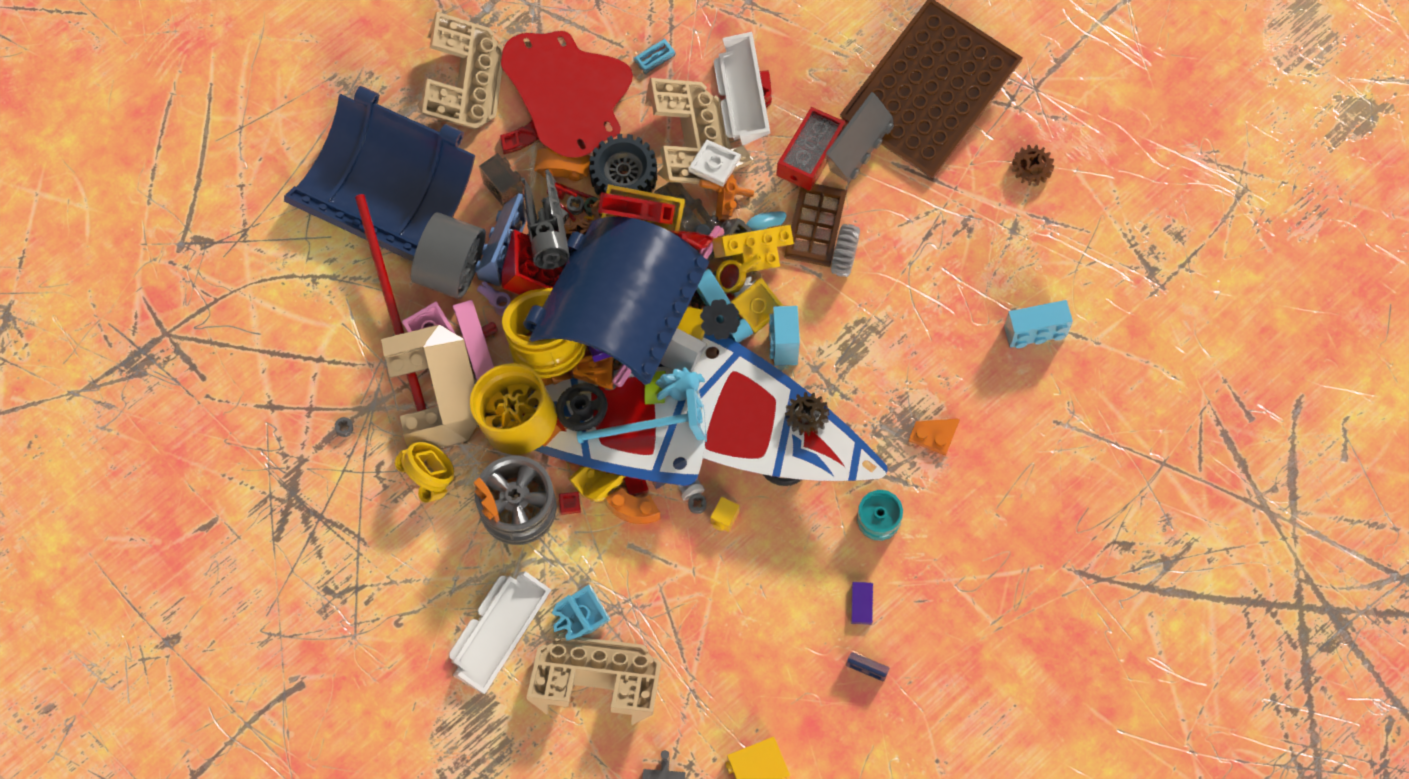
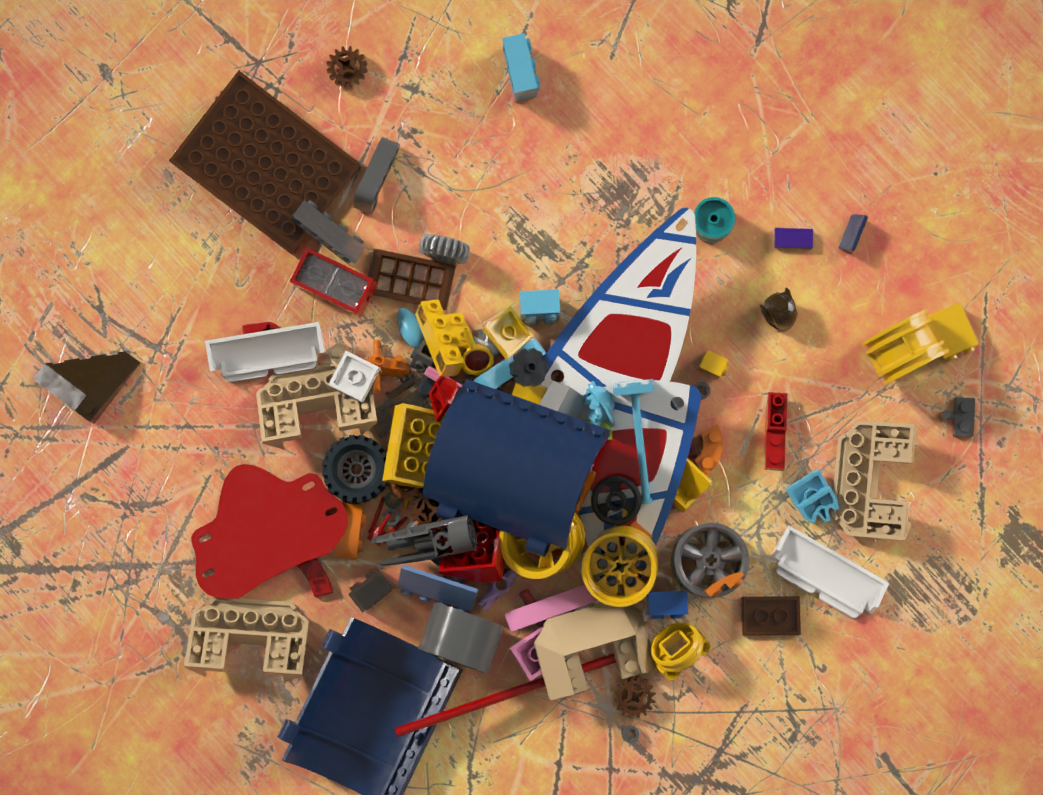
camera: 95 degrees left, 15 degrees up
red tile [559,491,581,515] -> none
red arch [598,193,675,224] -> none
medium azure tile [634,38,676,74] -> none
dark brown gear [785,392,830,436] -> none
orange wing [909,418,960,456] -> none
none -> dark grey beam [354,137,400,215]
none -> reddish brown gear [614,676,656,718]
none -> blue brick [646,591,688,619]
none -> reddish brown tile [741,596,801,636]
none -> dark brown helmet [760,288,798,331]
none -> red slope [764,392,787,471]
none -> yellow wheel [860,309,949,386]

